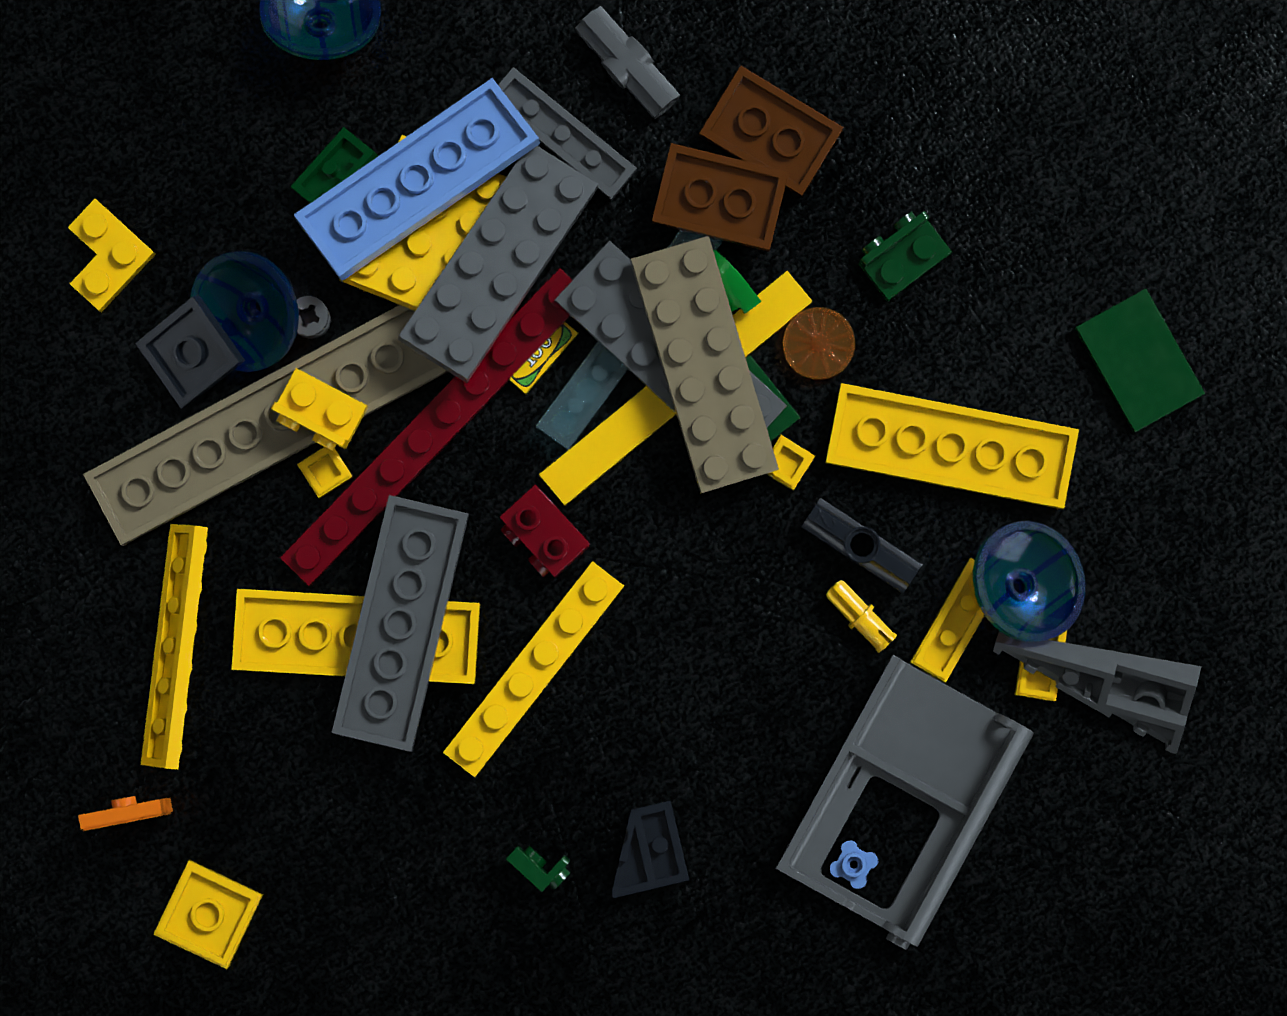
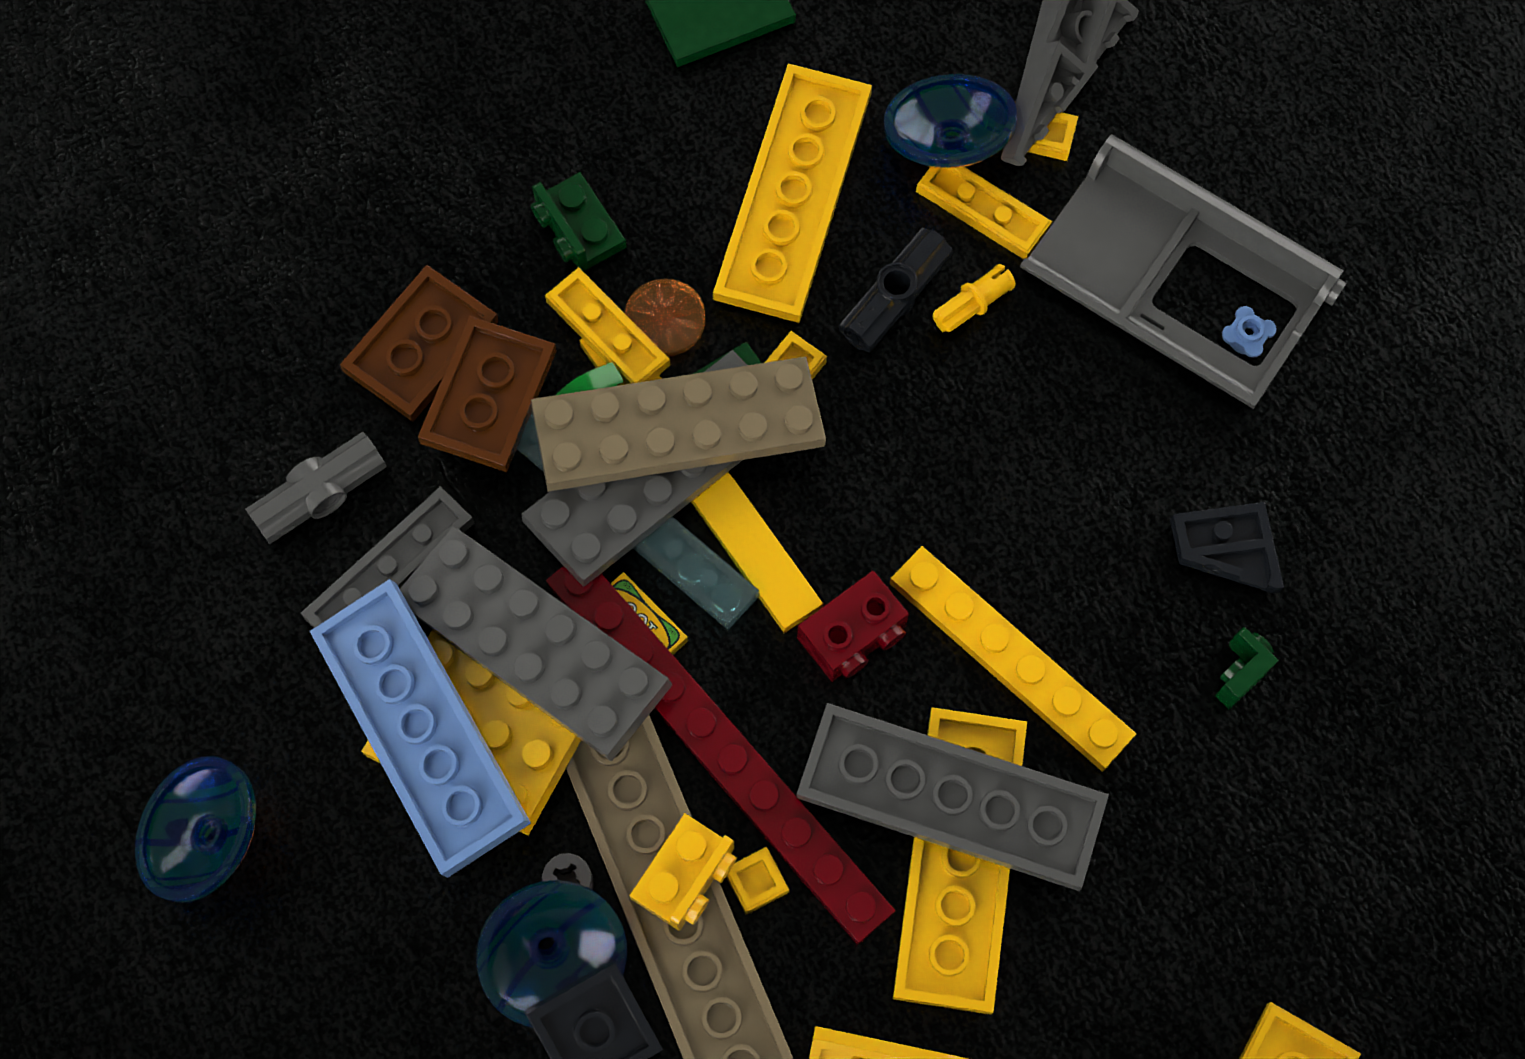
camera: 85 degrees left, 15 degrees down
dark green bracket [291,127,378,204] -> none
none -> yellow tile [545,268,670,384]

